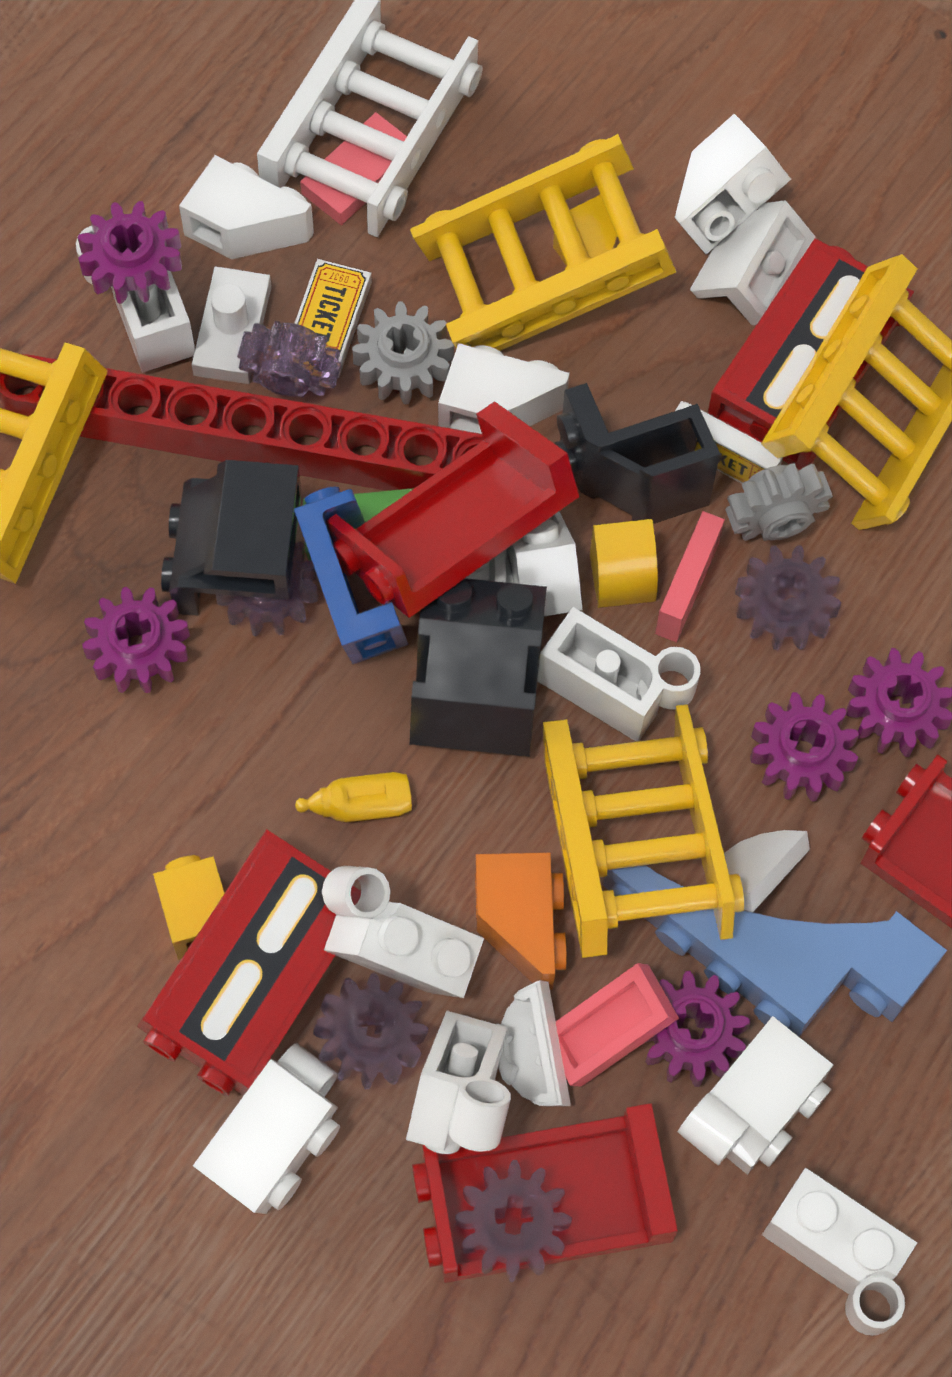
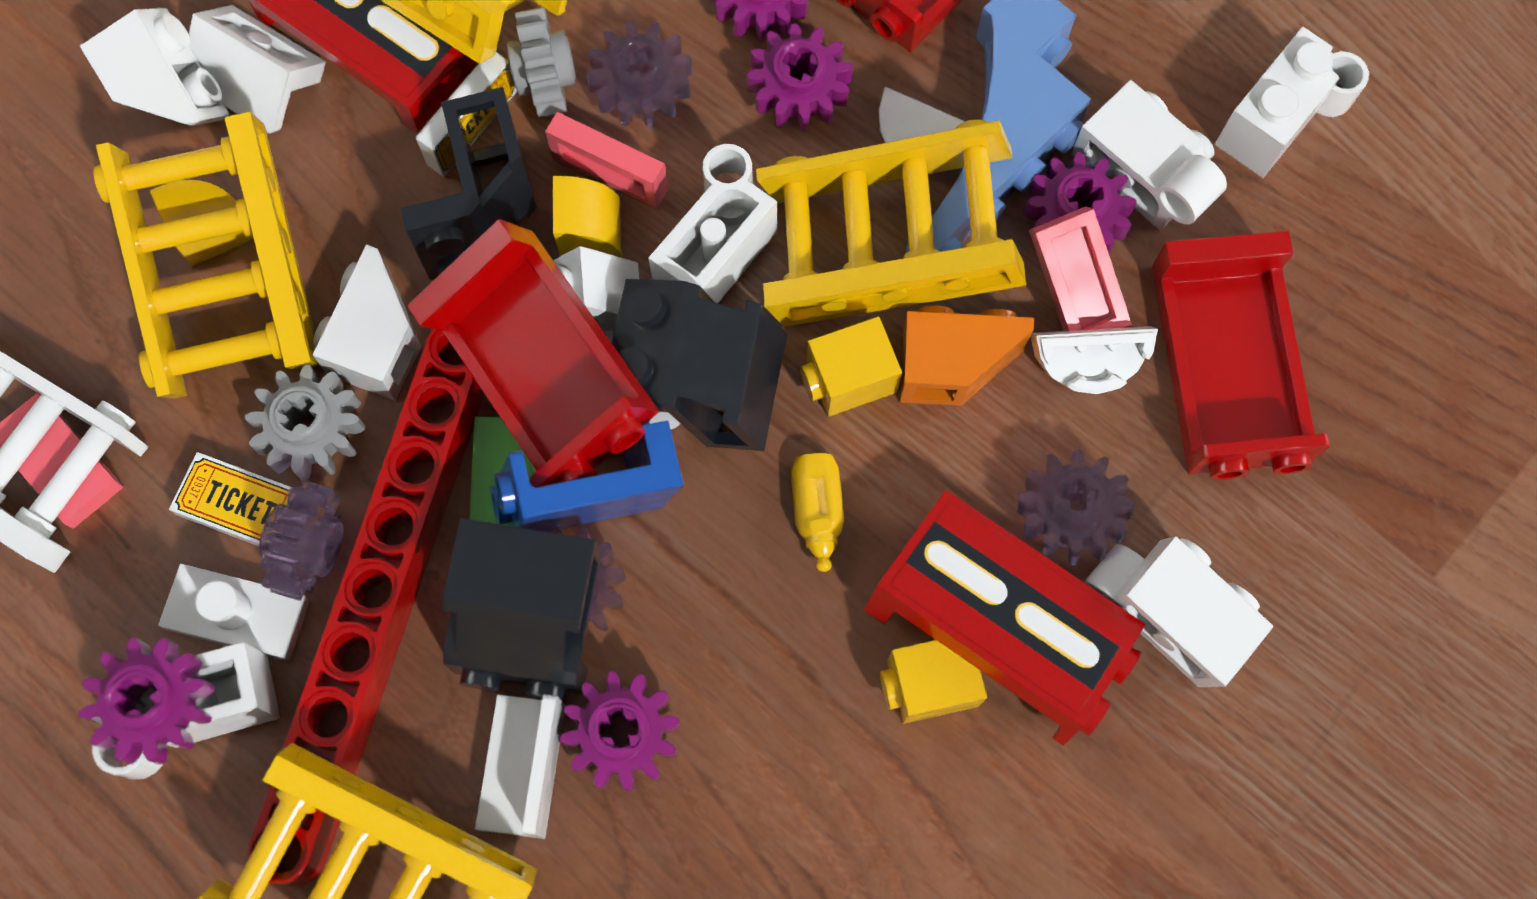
camera: 85 degrees left, 5 degrees up
white slope [179,155,314,259] -> none
white hinge [322,866,484,998] -> none
white hinge [406,1011,511,1154] -> none
gear [456,1160,572,1282] -> none
none -> white panel [475,695,565,839]
none -> yellow brick [800,316,902,417]

